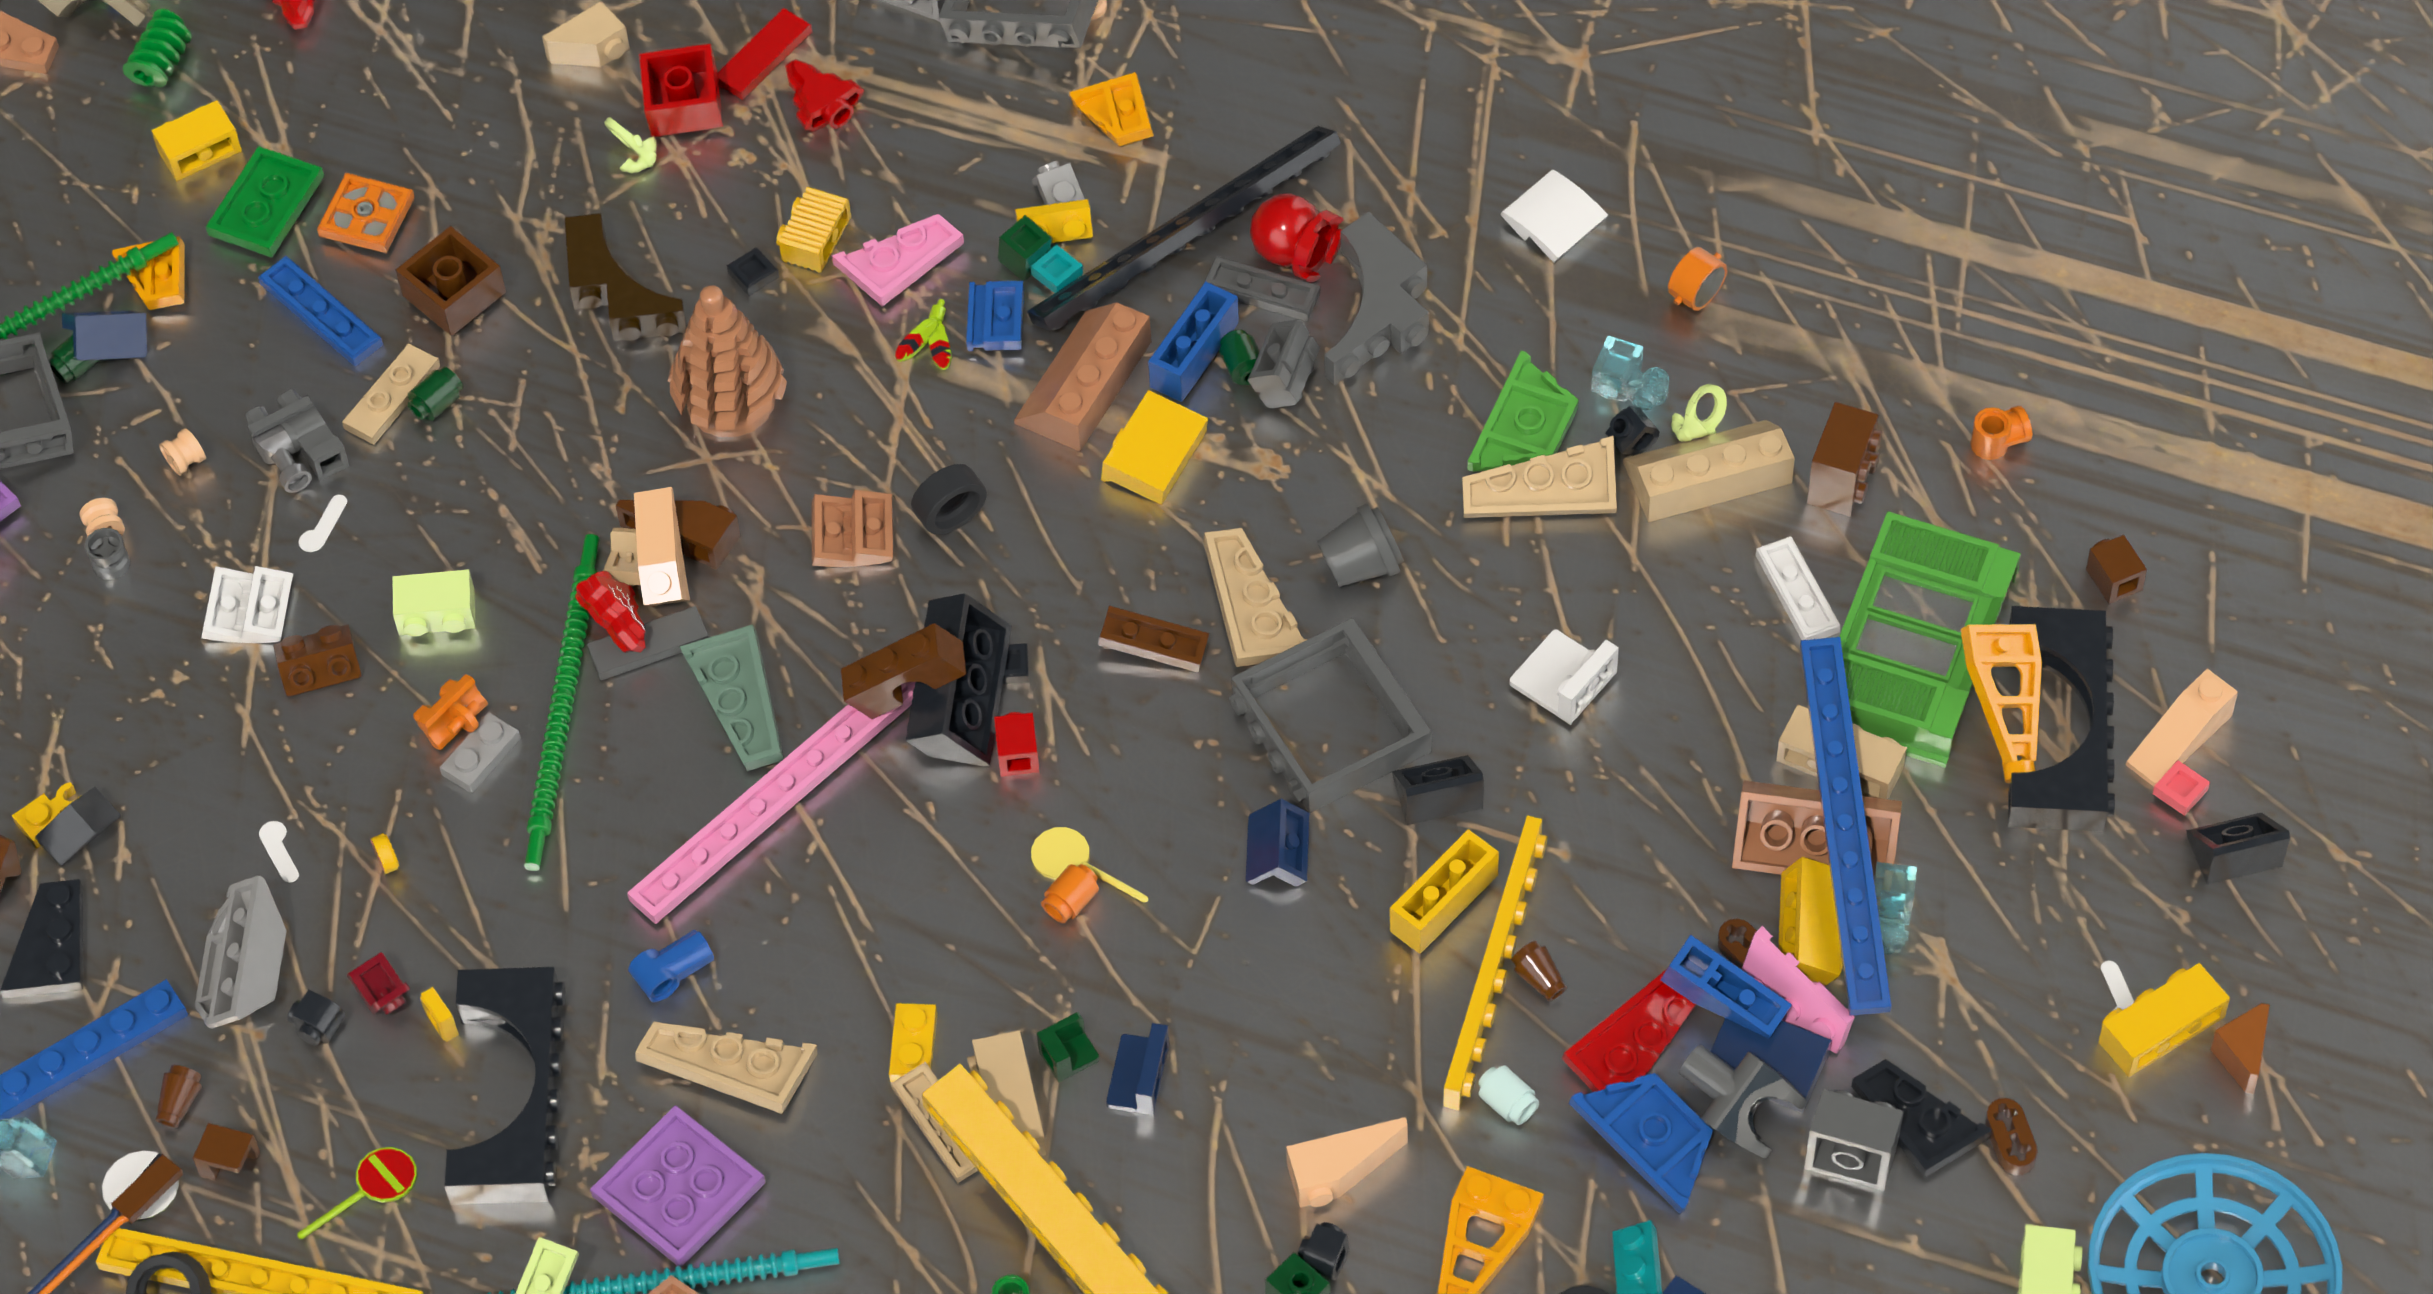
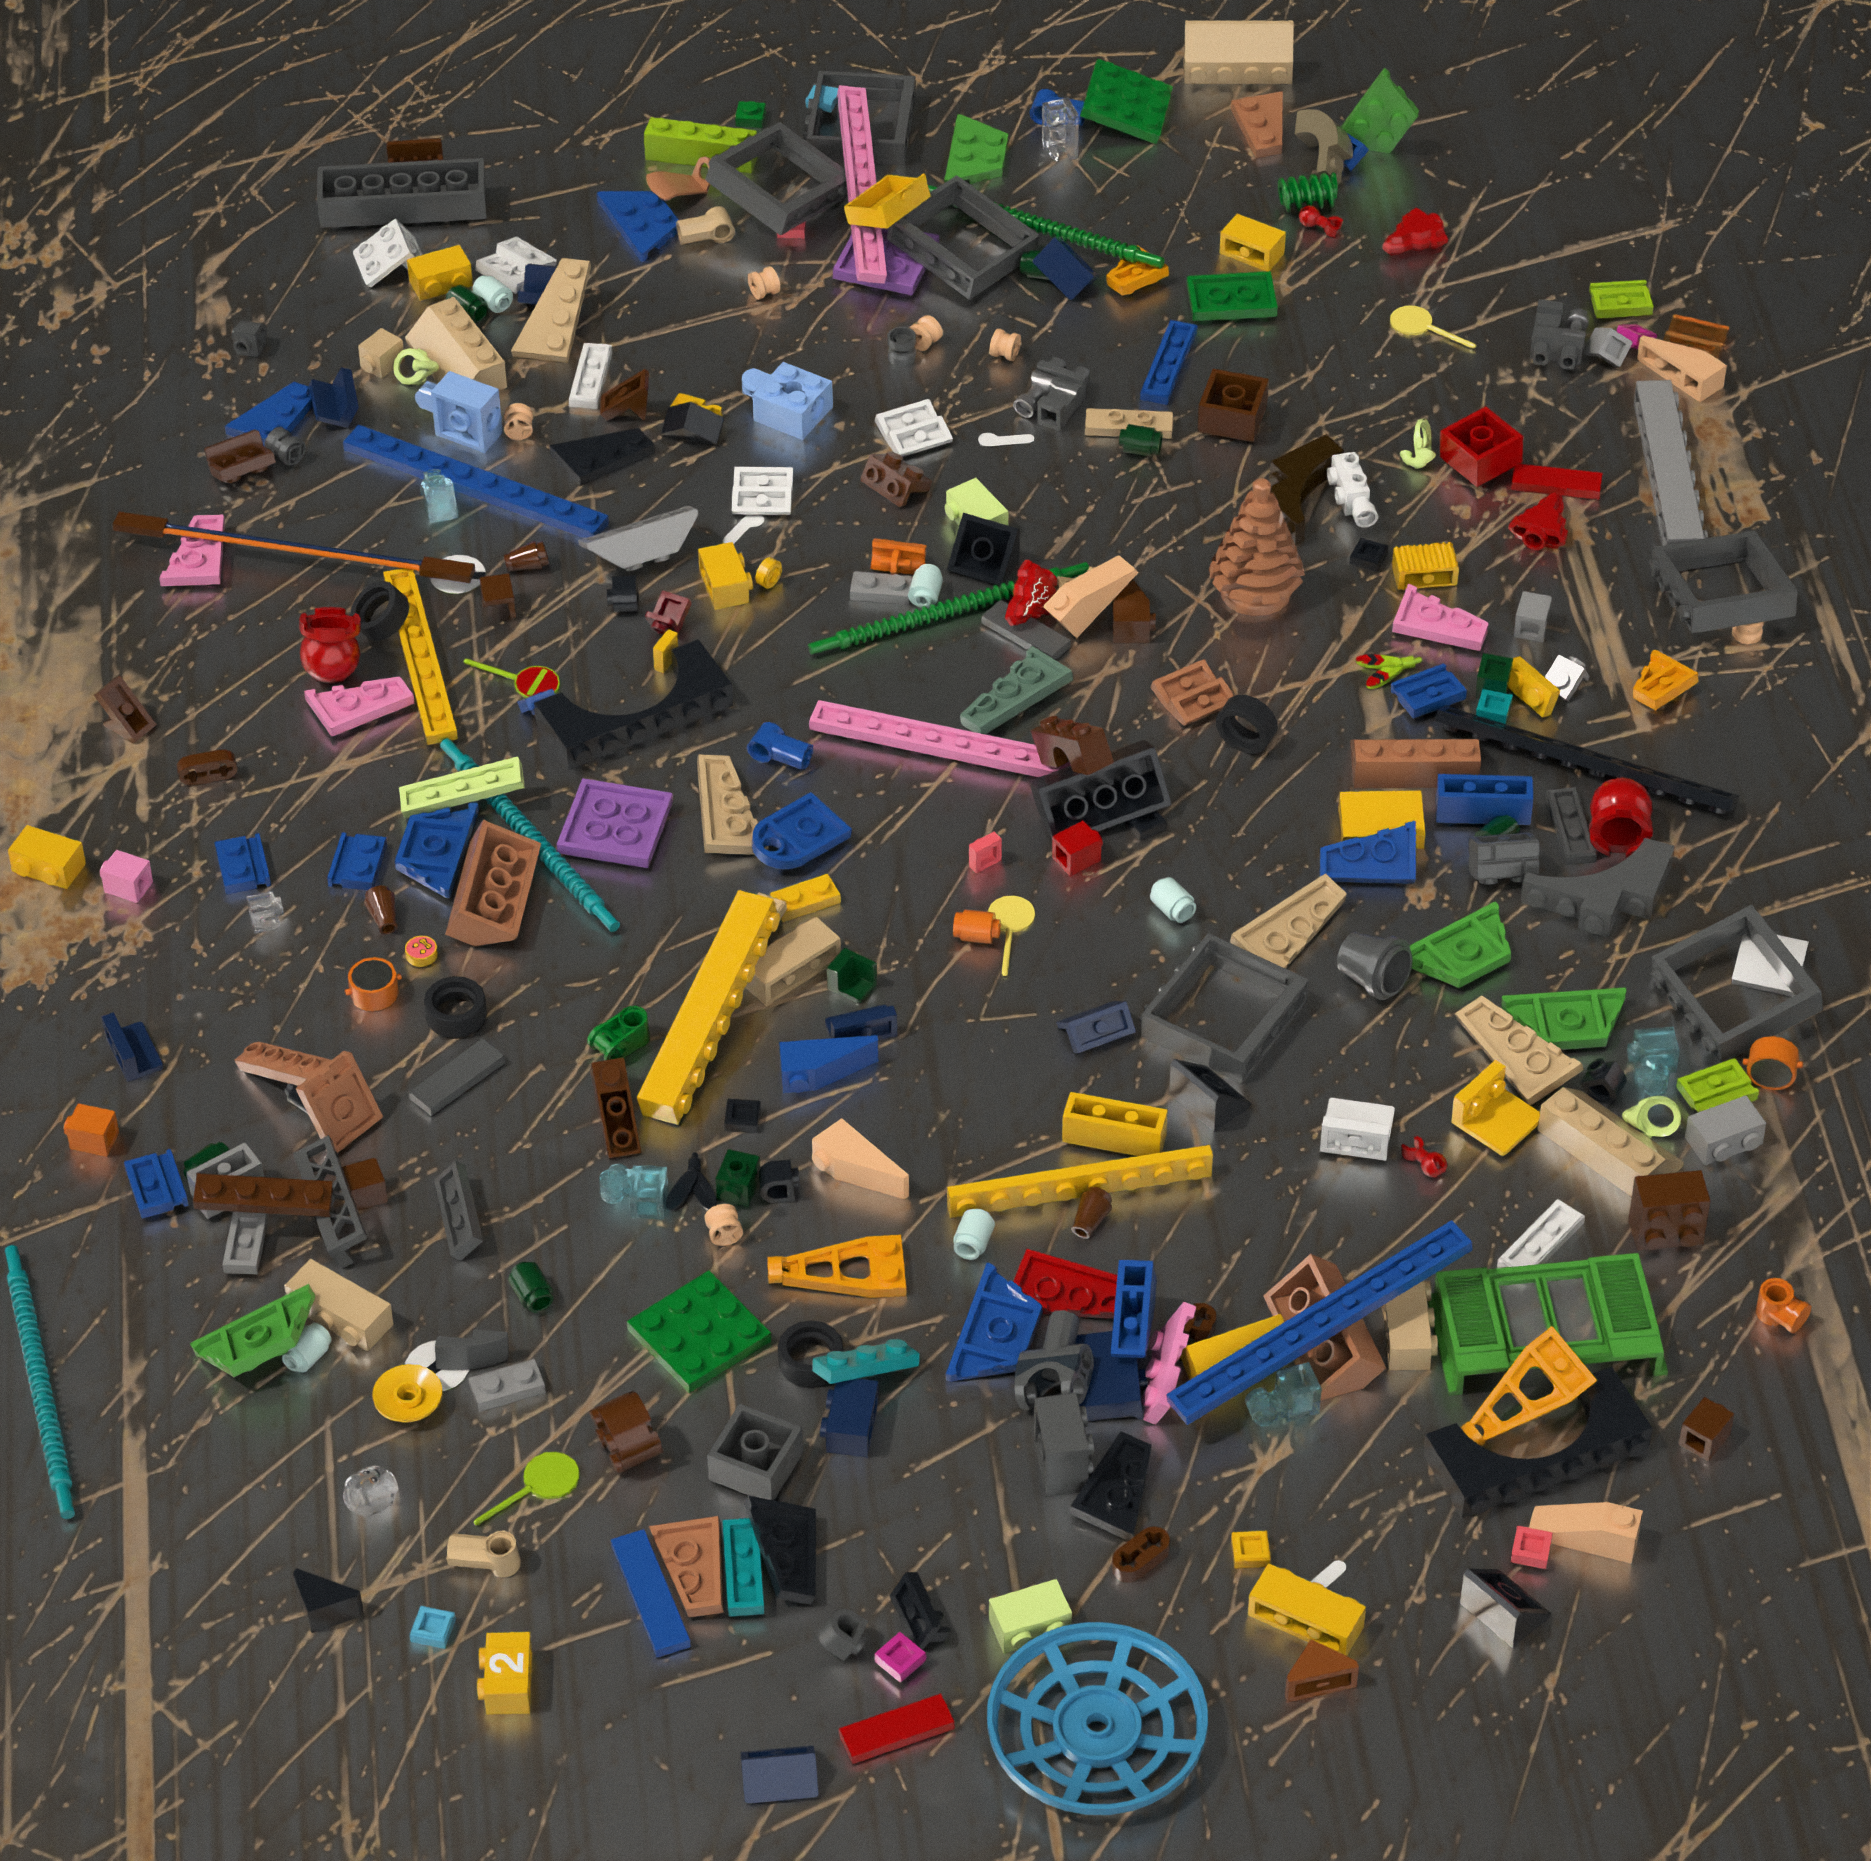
camera: 60 degrees right, 10 degrees down
orange piece [317,173,415,253] -> none
tan slope [542,1,630,67] -> none
reddish brown hinge [1098,606,1209,673] -> none
none -> blue plate [517,689,555,715]
none -> yellow brick [698,542,753,610]
none -> black tile [724,1099,761,1133]
none -> white slope [732,467,793,515]
none -> light blue brick [742,362,833,440]
none -> blue plate [752,792,852,869]
none -> blue slope [779,1035,879,1093]
none -> light aqua brick [908,564,943,608]
none -> black slope [947,512,1020,586]
none -> coral plate [969,832,1002,874]
none -> light aqua brick [1150,877,1196,923]
none -> yellow tile [1231,1531,1271,1569]
none -> red arm [1299,205,1343,238]
none -> blue wing [1320,820,1416,884]
none -> white brick [1327,452,1378,528]
none -> light yellow piece [1390,306,1476,349]
none -> red arm [1401,1136,1447,1178]
none -> bright green wing [1409,901,1511,988]
none -> yellow bracket [1451,1060,1540,1156]
none -> light grey panel [1513,591,1552,642]
none -> dark grey window [1650,904,1823,1063]
none -> lime plate [1676,1058,1759,1113]
none -> light grey brick [1685,1095,1766,1165]

